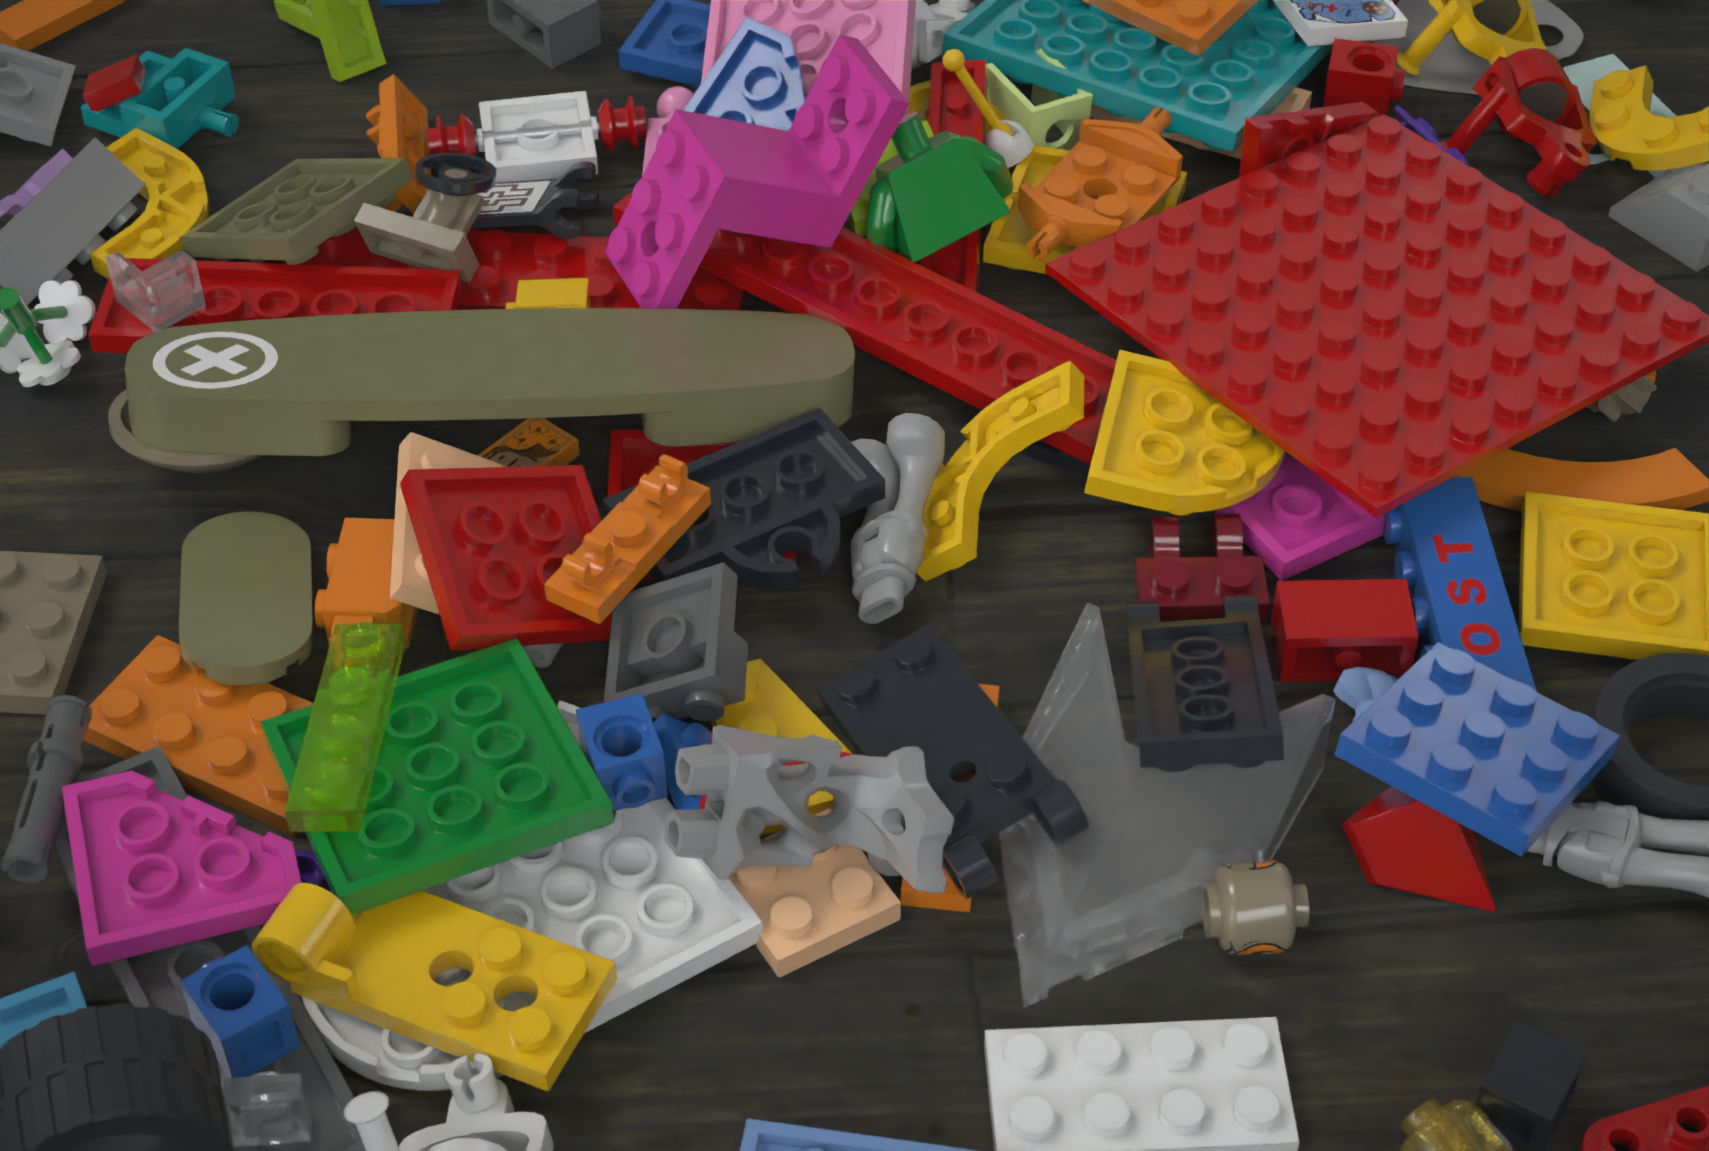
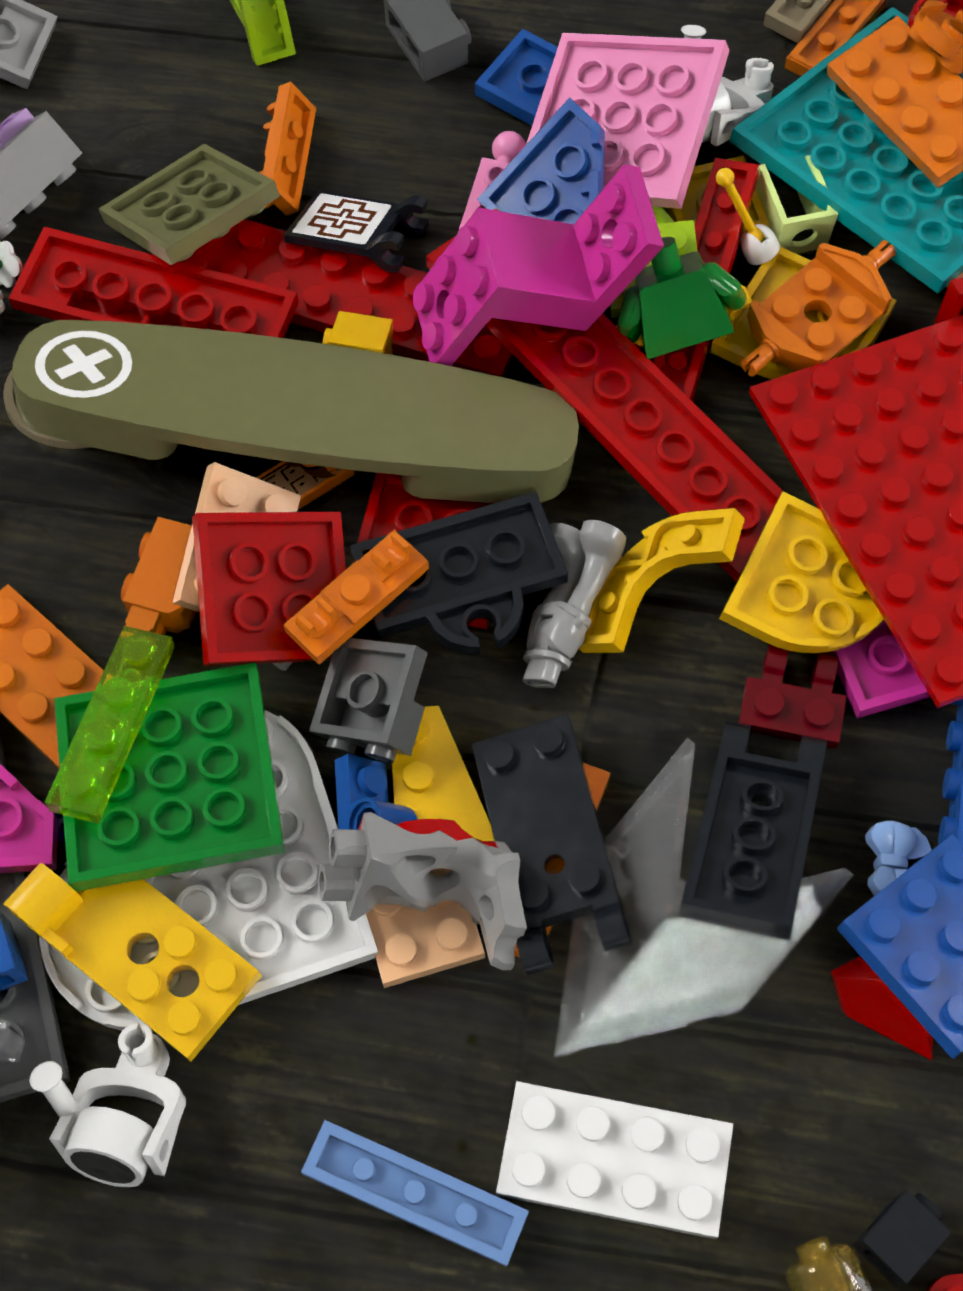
camera: 15 degrees right, 20 degrees up
teal plate [80,48,239,149] -> none
red tile [82,54,146,112] -> none
yellow plate [90,128,209,279] -> none
clear panel [106,250,206,332] -> none
olive tile [179,511,313,685] -> none
dark tan piece [354,153,496,283] -> none
white plate [427,91,647,183] -> none
blue brick [576,693,668,811] -> none
dark tan head [1202,860,1309,955] -> none
red brick [1270,579,1418,683] -> none

